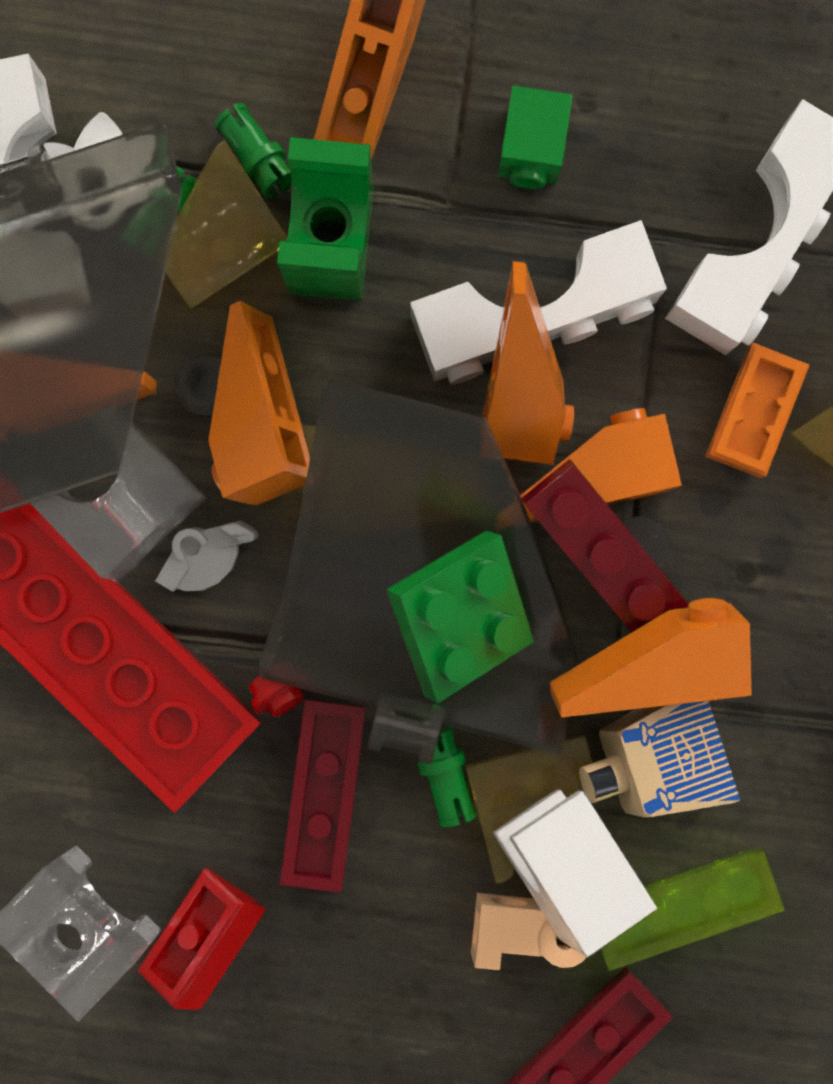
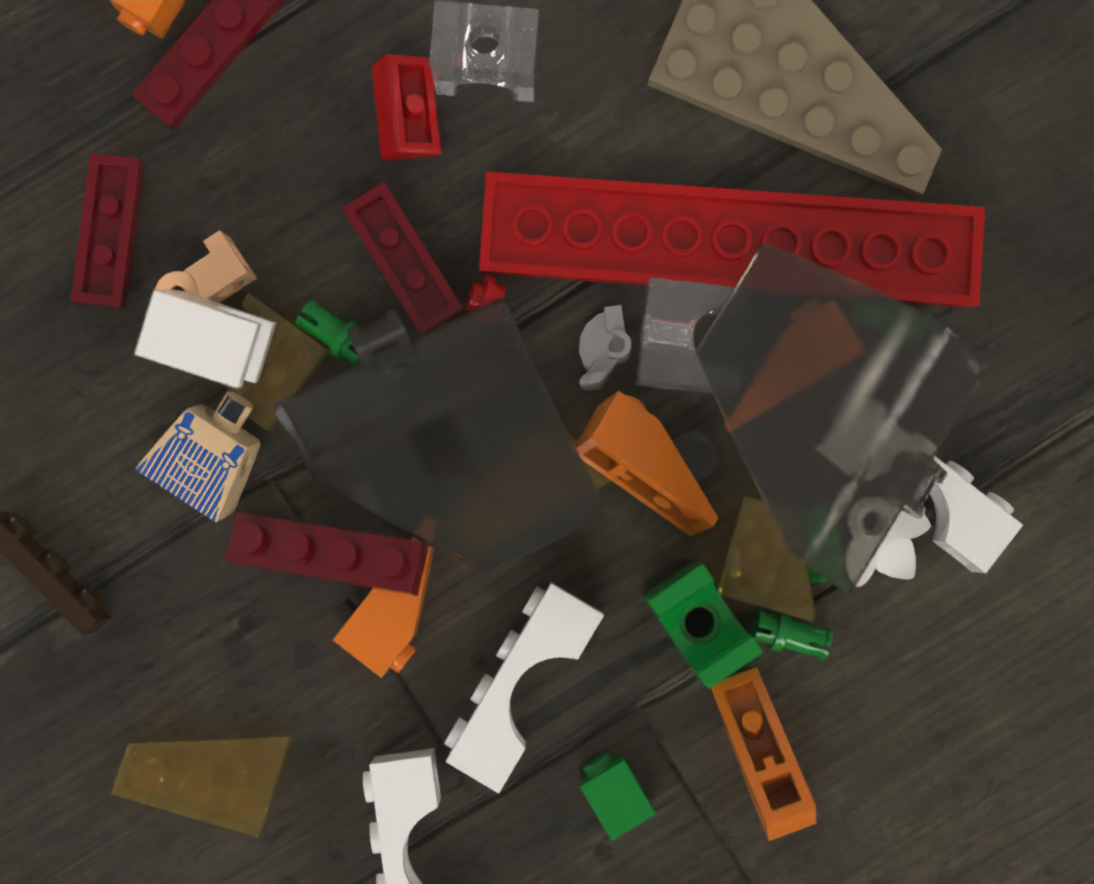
camera: 140 degrees right, 0 degrees up
green plate [386,530,534,704] -> none
orange slope [481,261,574,465] -> none
orange slope [550,598,752,718] -> none
clear neon green plate [600,847,785,971] -> none
orange plate [705,342,809,479] -> none

